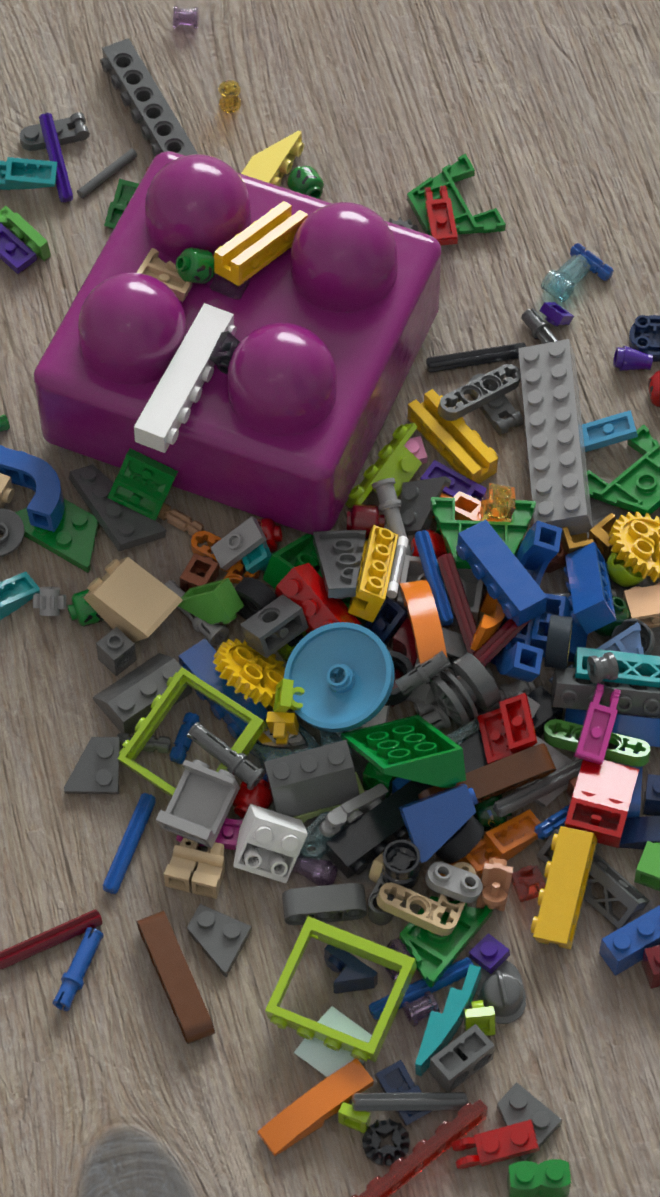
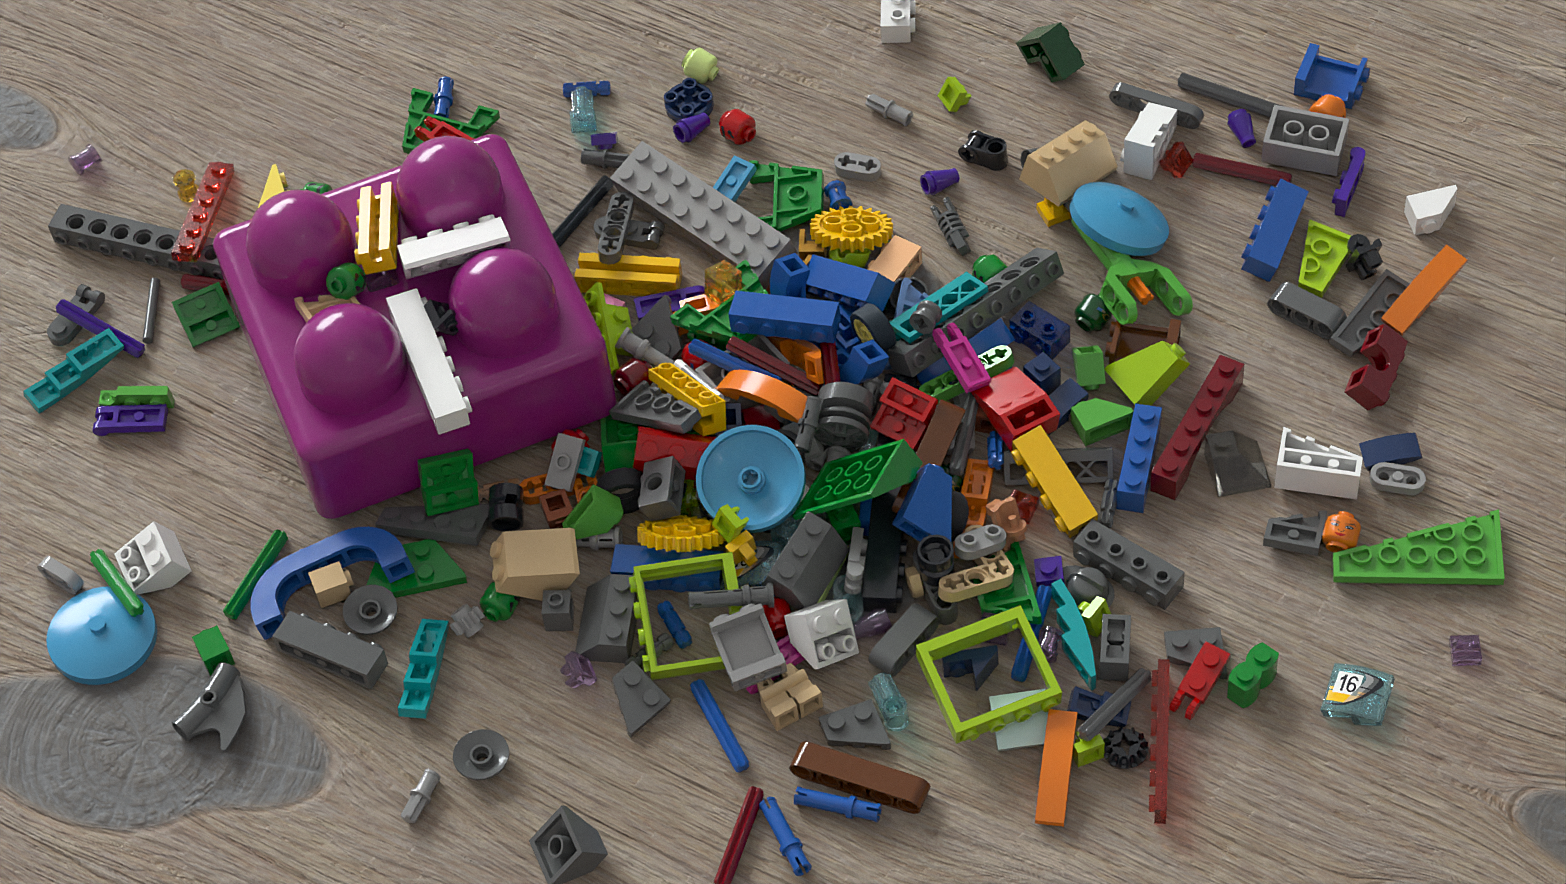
camera: 40 degrees left, 5 degrees down
none -> clear red plate [171,162,235,262]
none -> white slope [397,215,510,279]
none -> blue pin [434,76,454,118]
none -> black wheel [488,482,524,532]
none -> clear purple tile [560,651,597,688]
none -> blue pin [794,786,882,822]
none -> clear light blue piece [868,673,909,731]
none -> dark grey brick [1073,519,1185,610]
none -> dark grey axle [1098,479,1119,528]

